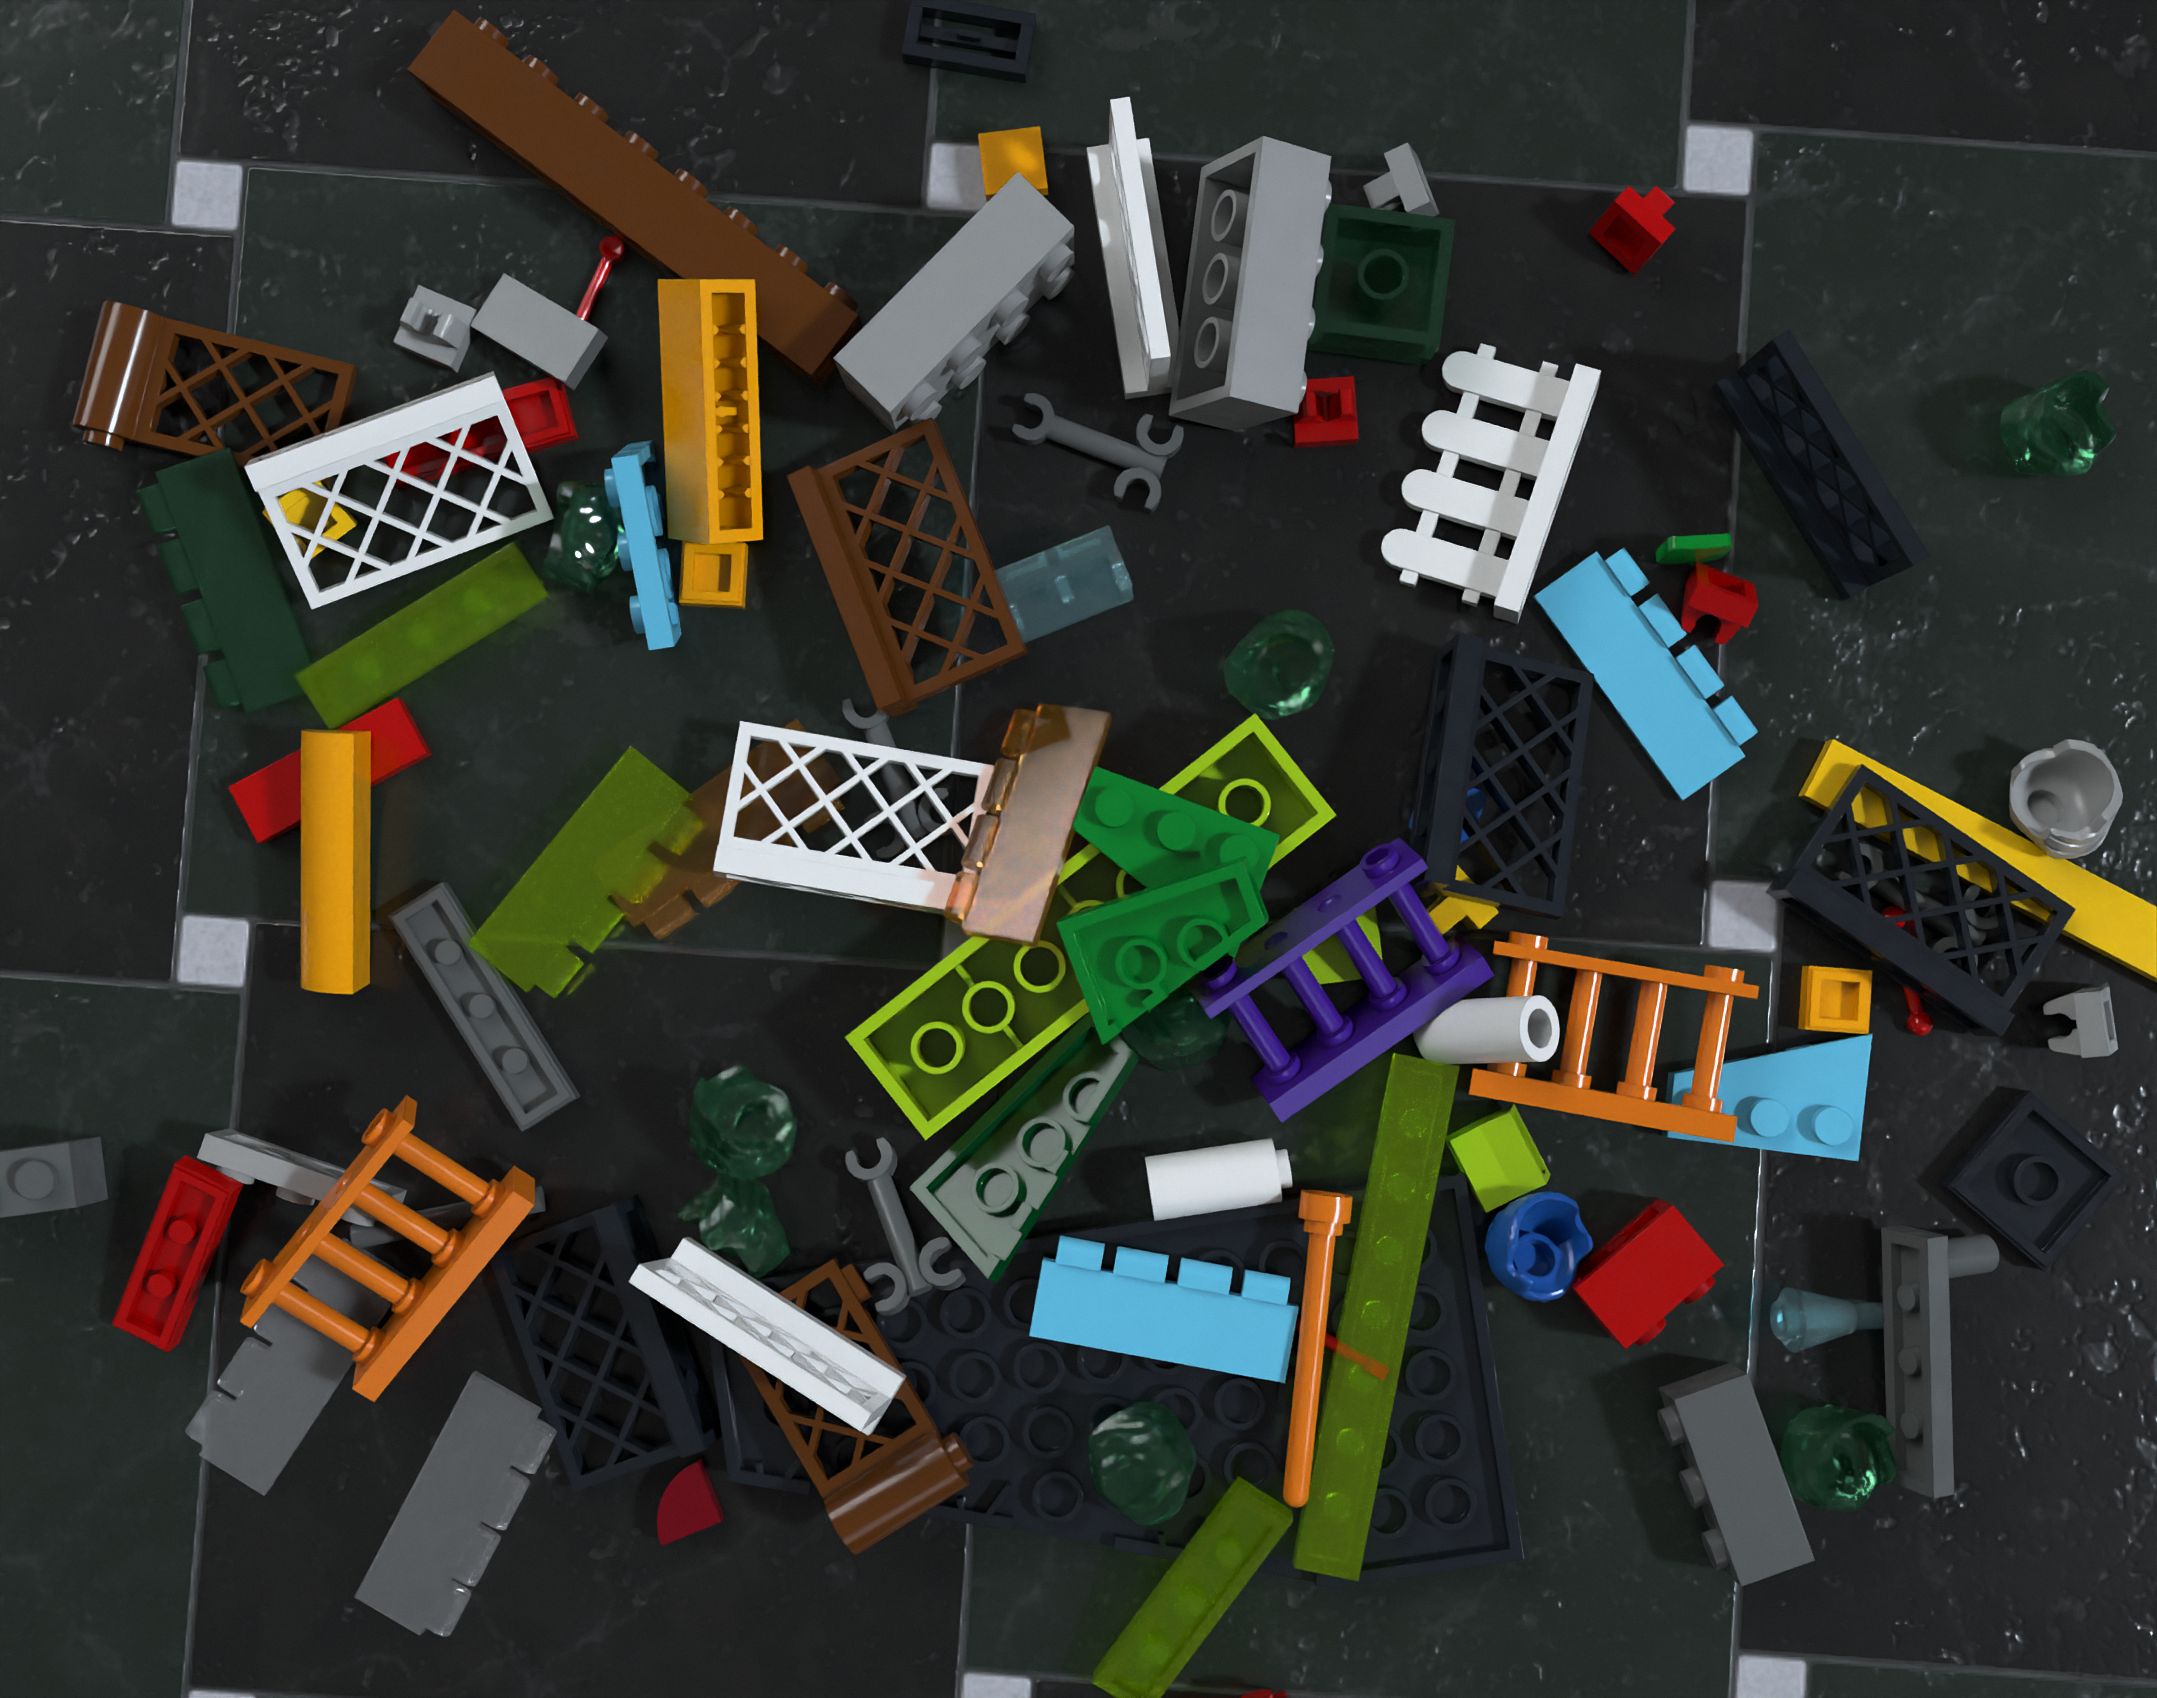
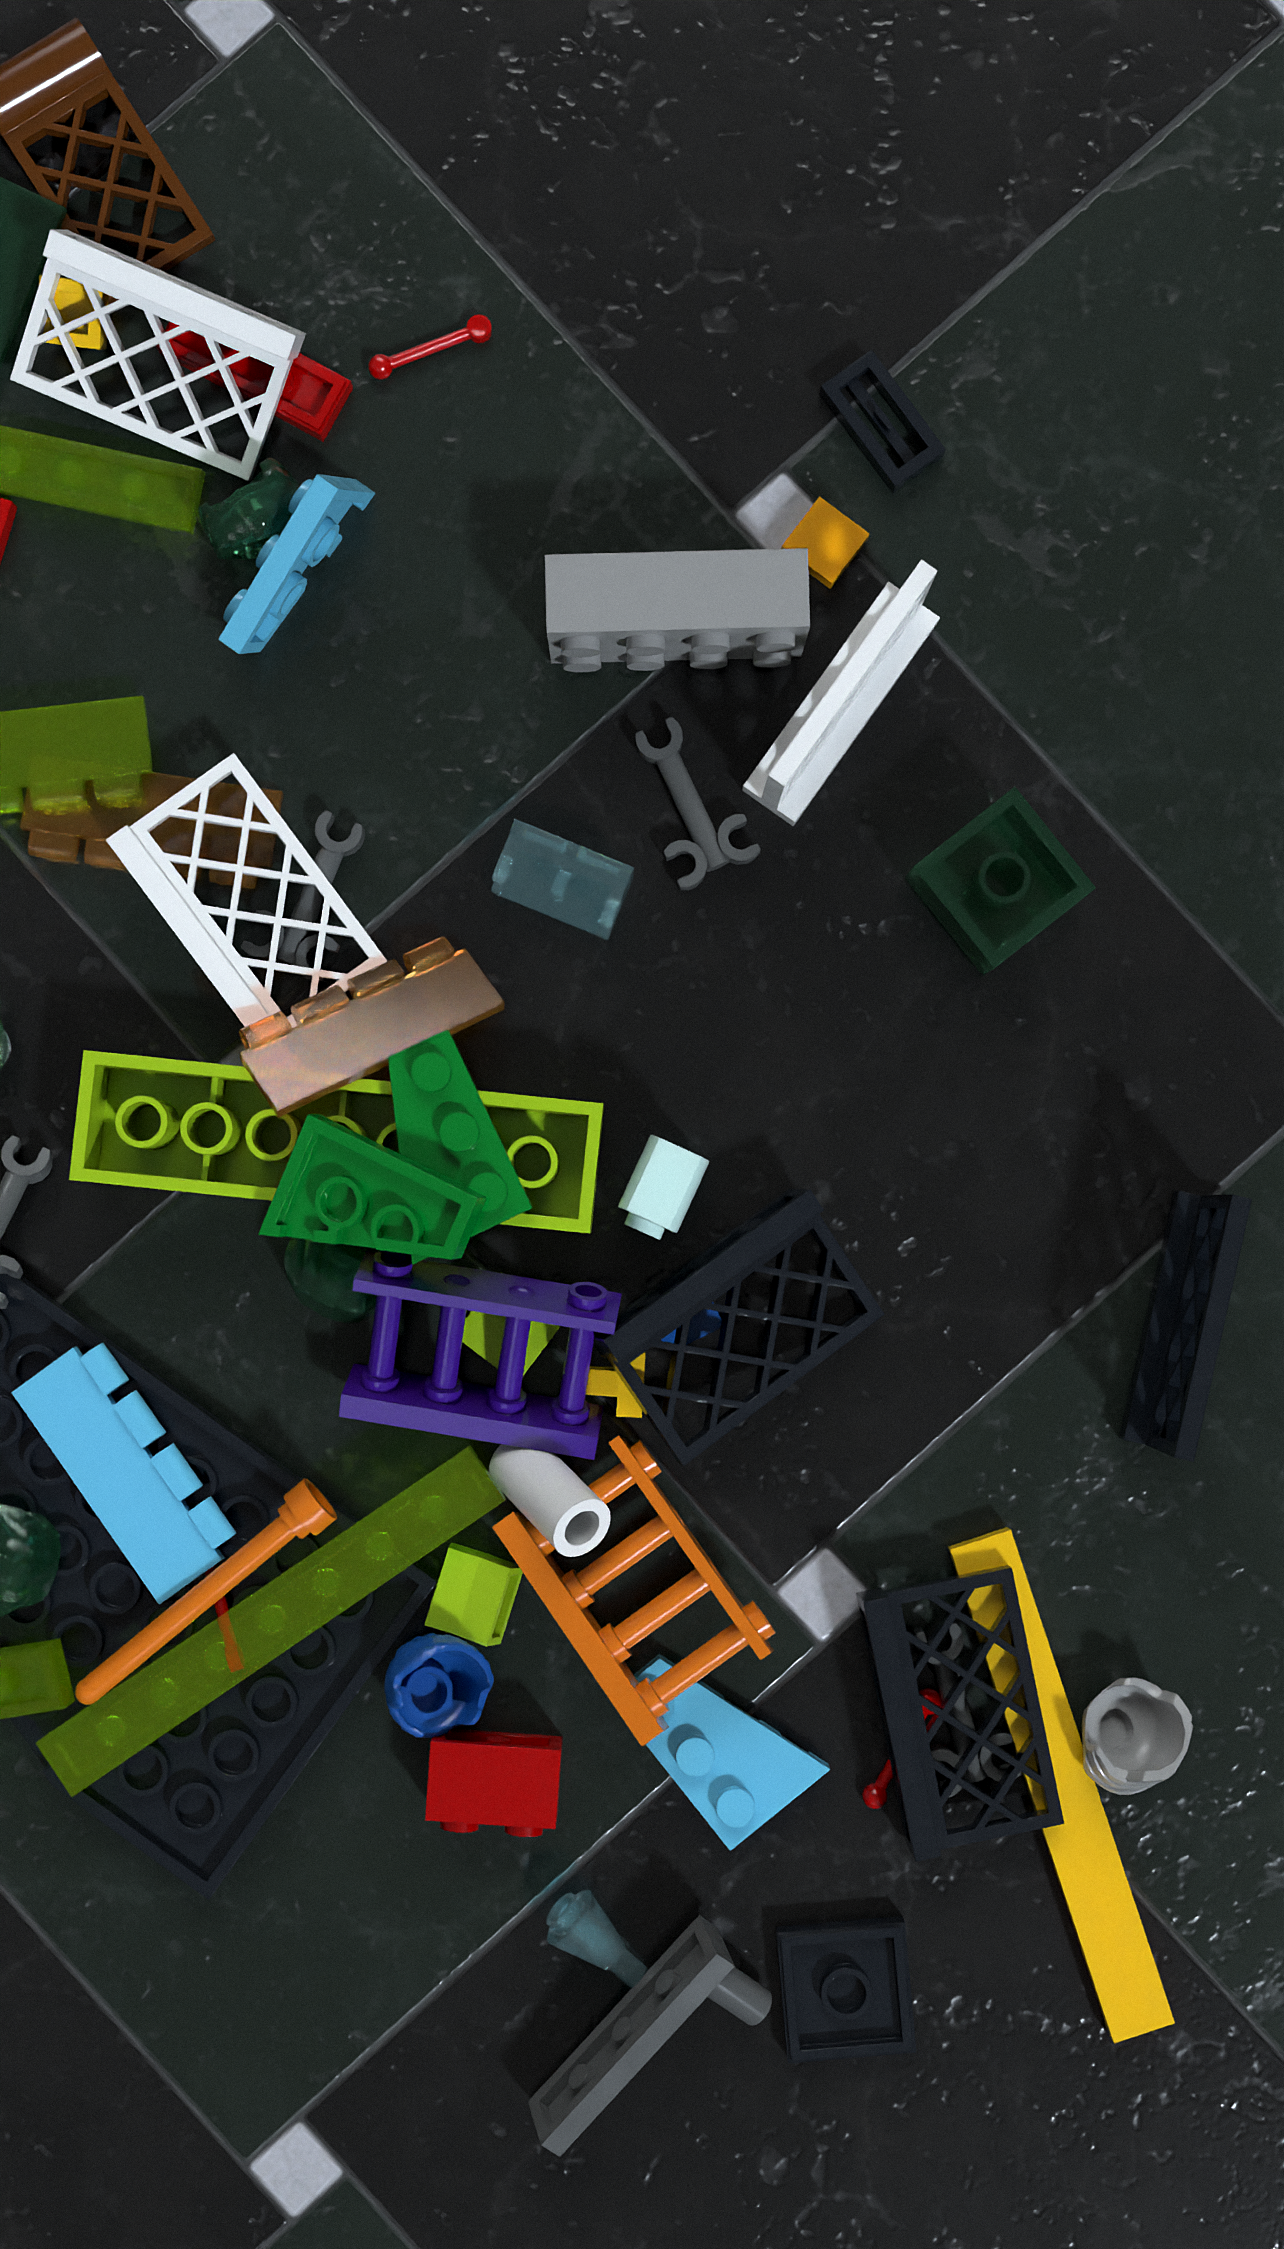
camera: 40 degrees right, 0 degrees up
light grey tile [393,285,478,372] -> none
reddish brown brick [407,10,863,390] -> none
tile [470,273,608,390] -> none
light orange brick [658,279,763,545] -> none
light orange tile [679,540,748,609] -> none
reddish brown fence [787,417,1029,718] -> none
dark green wing [909,1011,1140,1283] -> none
white brick [1145,1138,1292,1221] -> none
light grey brick [1169,136,1332,431] -> none
clear green hair [1223,609,1335,721] -> none
red tile [1291,376,1359,448] -> none
light grey tile [1363,142,1440,224] -> none
white fence [1381,343,1601,624] -> none
medium azure windscreen [1533,547,1758,801] -> none
red tile [1589,185,1676,275] -> none
green piece [1655,533,1732,565] -> none
dark grey brick [1657,1363,1815,1587] -> none
red tile [1681,562,1759,645] -> none
clear green hair [1780,1405,1896,1512] -> none
light orange tile [1798,966,1872,1034] -> none
light grey tile [2043,986,2118,1058] -> none
none -> light aqua brick [618,1135,709,1240]

